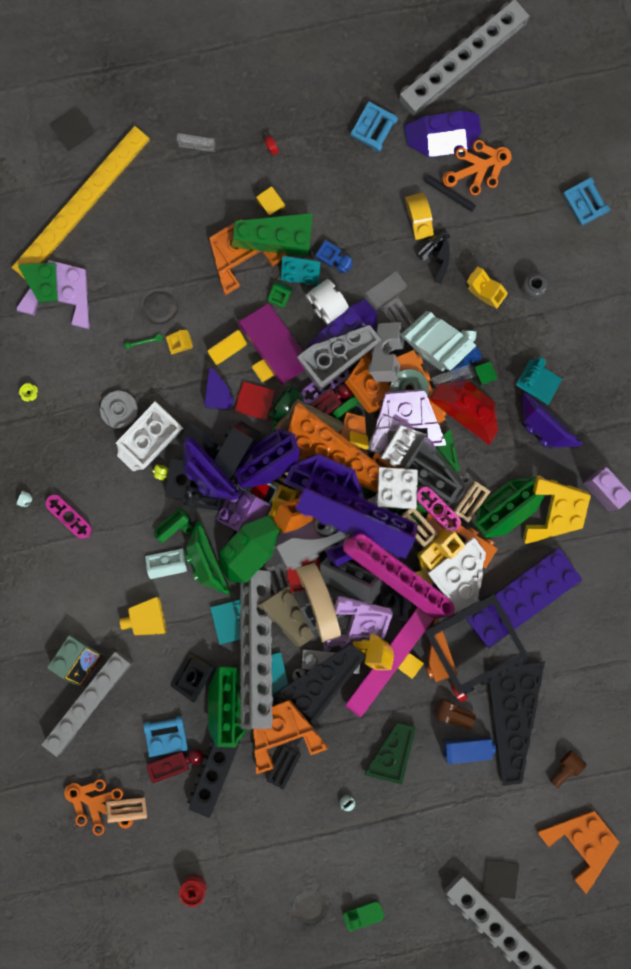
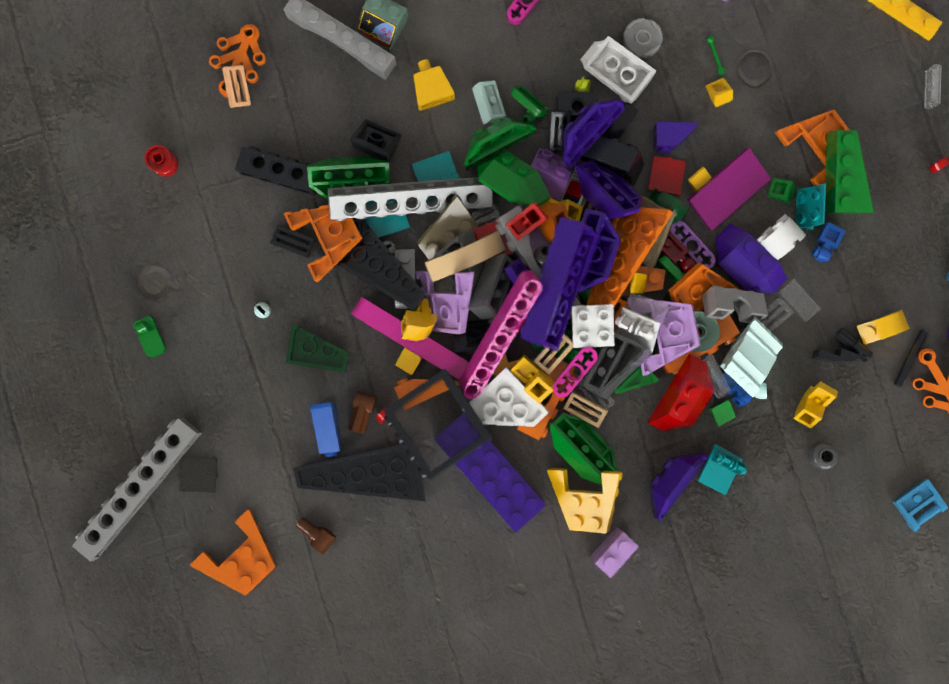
camera: 85 degrees right, 0 degrees up
dark azure plate [143,715,188,757] -> none
dark red plate [146,749,203,784] -> none
yellow slope [207,330,247,365] -> none
yellow panel [256,186,285,216] -> none
light grey wedge [297,325,382,390] -> none
none -> red slope [505,202,548,241]

